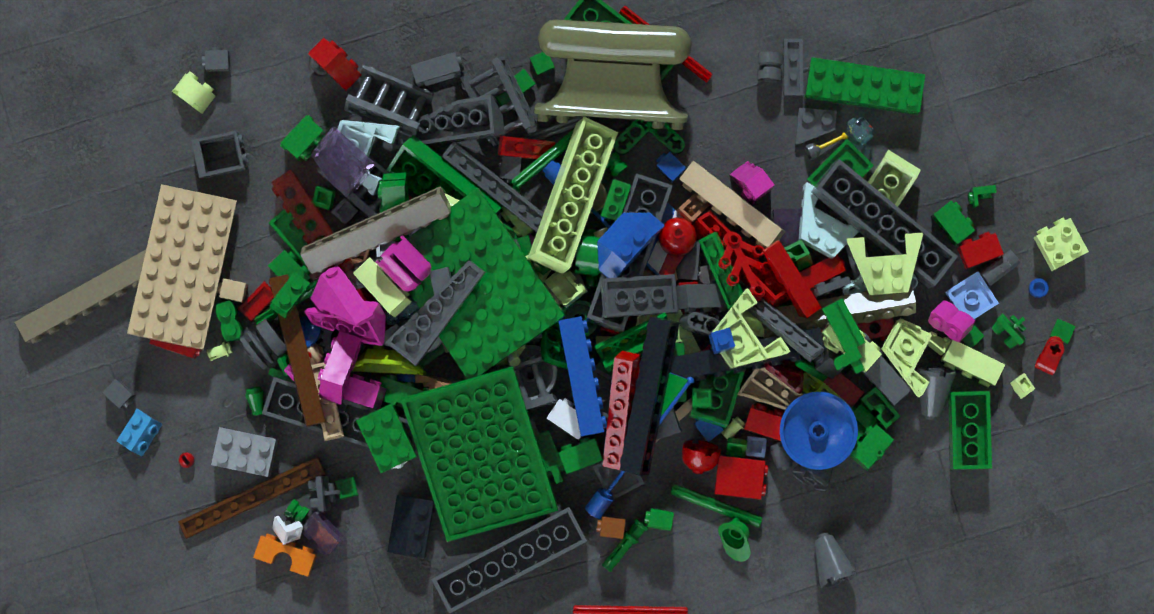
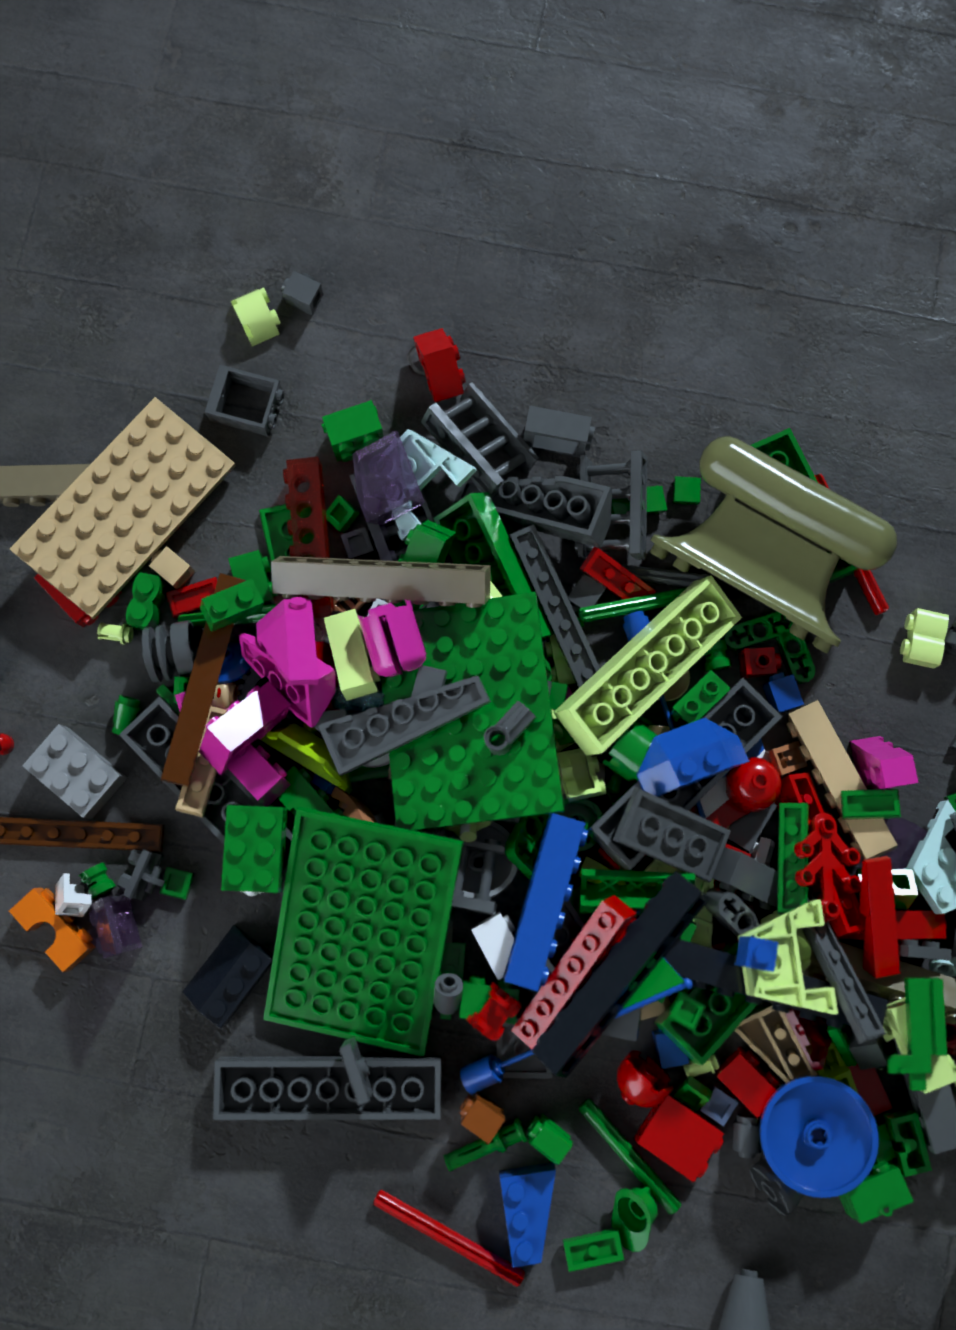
camera: 20 degrees right, 5 degrees down
none -> dark grey plate [339,1037,373,1105]
none -> dark grey brick [434,973,463,1015]
none -> red piece [466,982,521,1041]
none -> dark grey piece [484,701,536,755]
none -> blue wedge [499,1162,556,1268]
none -> green plate [562,1228,624,1272]
none -> red brick [738,647,781,678]
none -> green tile [840,789,901,820]
none -> yellowish green brick [900,608,949,669]

